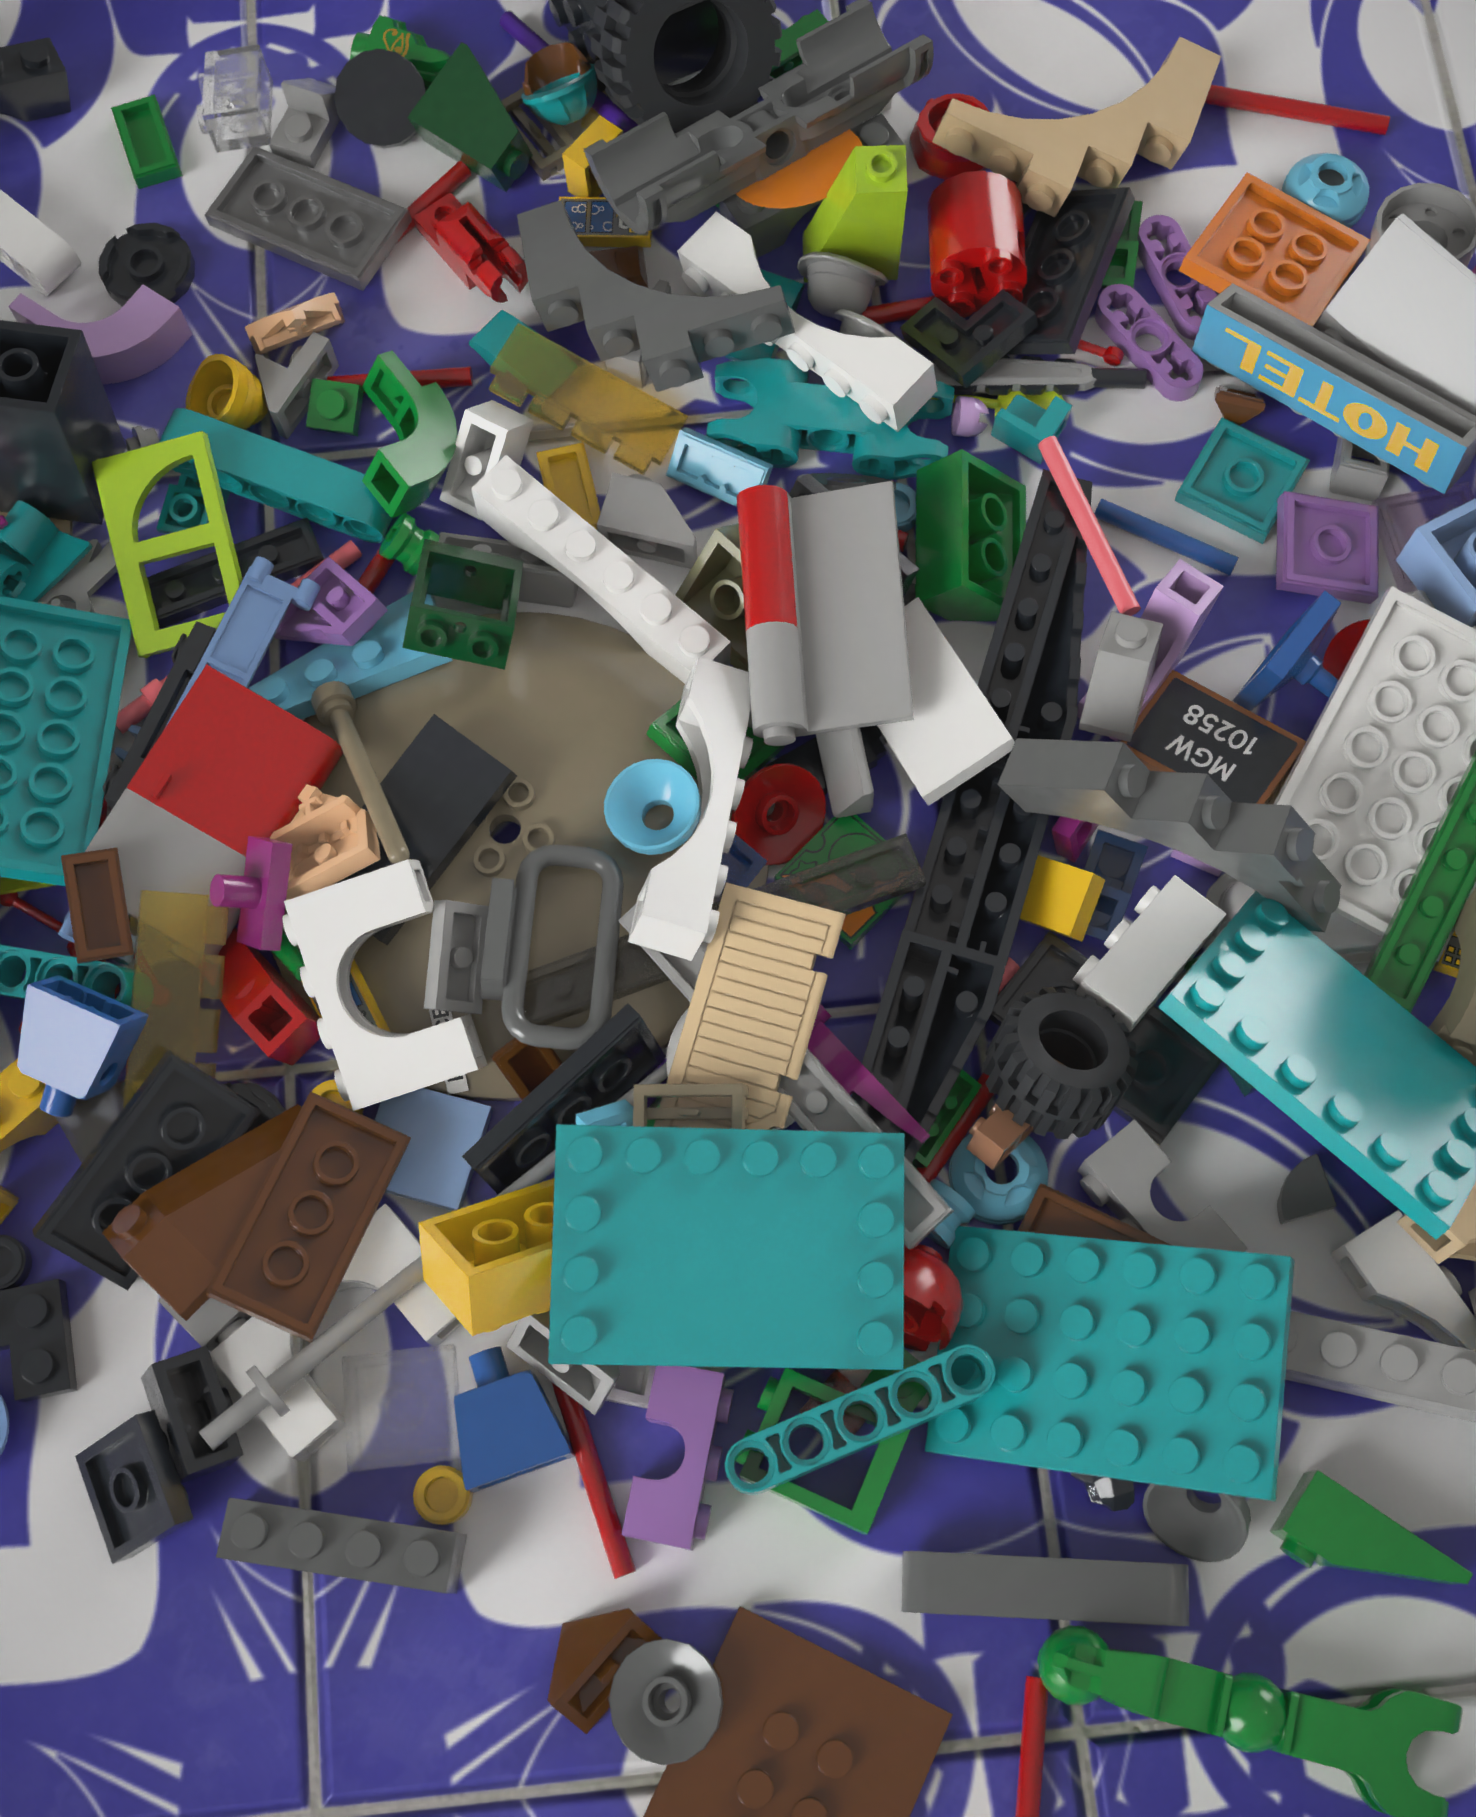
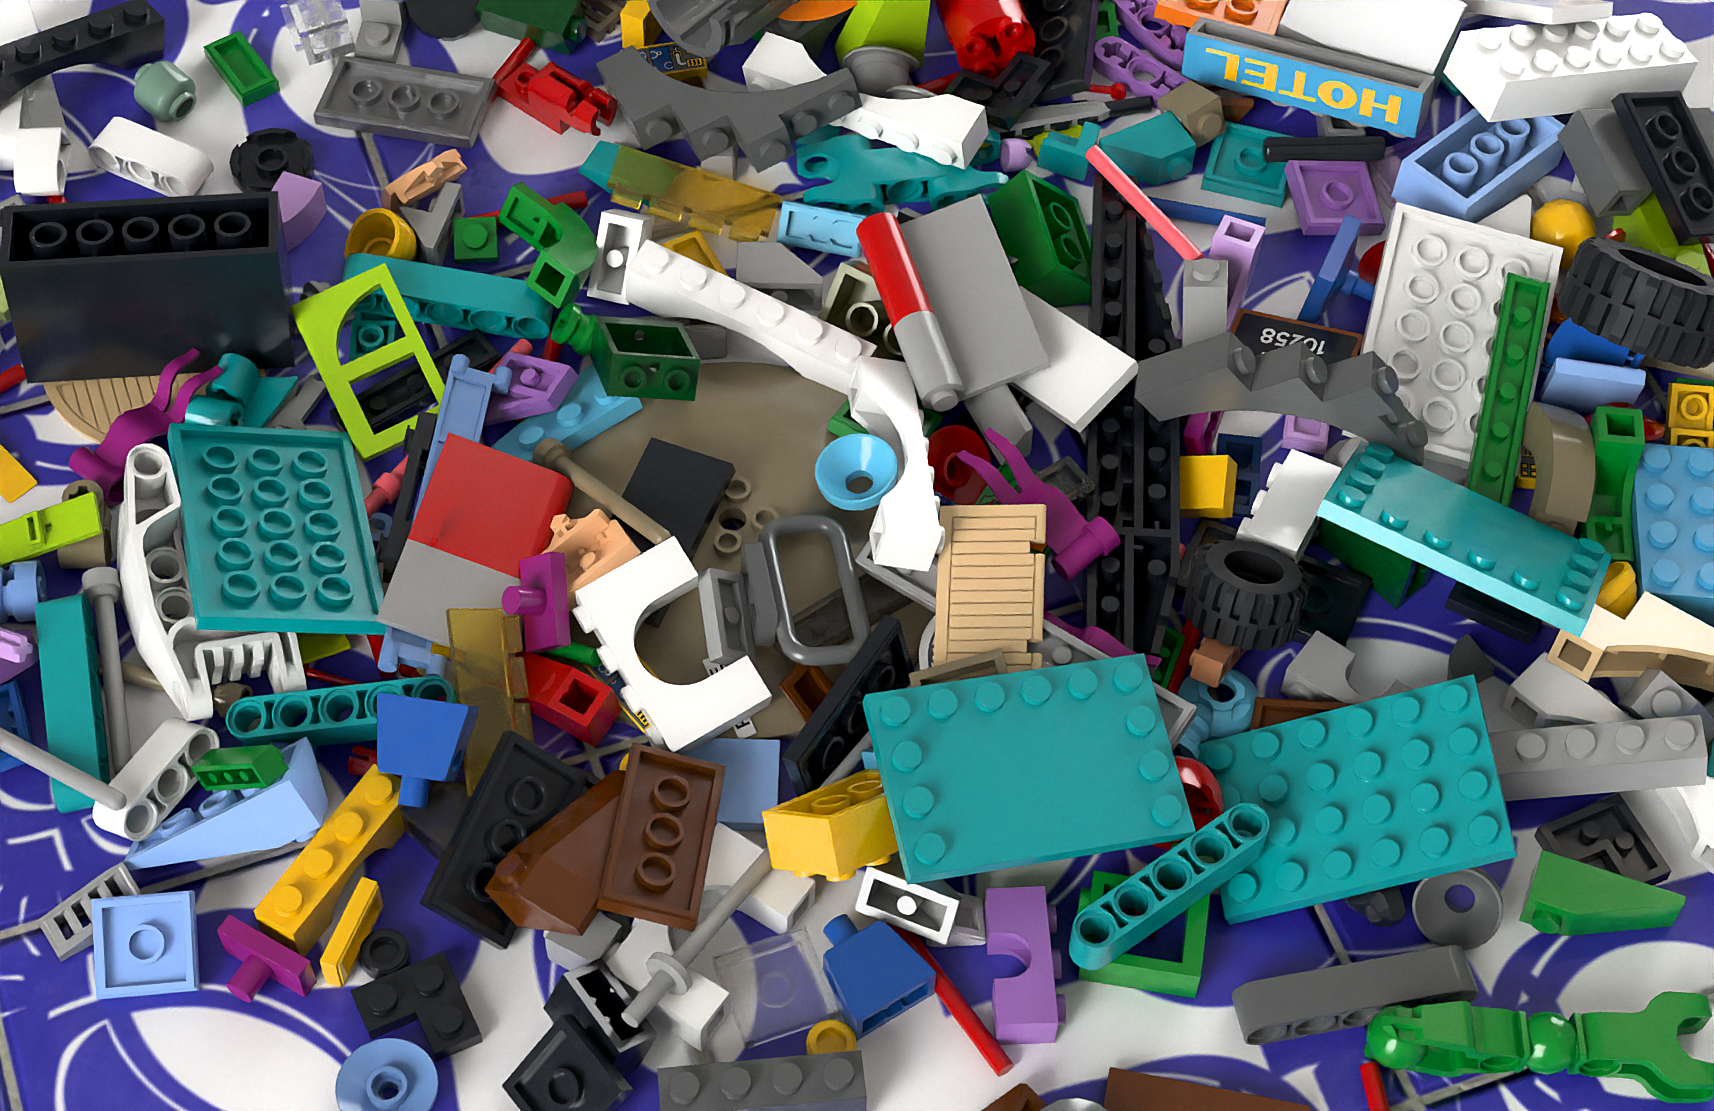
camera: 20 degrees left, 15 degrees down
reddish brown tile [61,847,134,964] -> none
none -> sand green head [133,60,197,122]
none -> magenta flag [956,427,1121,582]
none -> teal slope [1098,111,1196,186]
none -> dark tan brick [1158,80,1227,149]
none -> black axle [1262,135,1386,163]
none -> black plate [1534,793,1672,885]

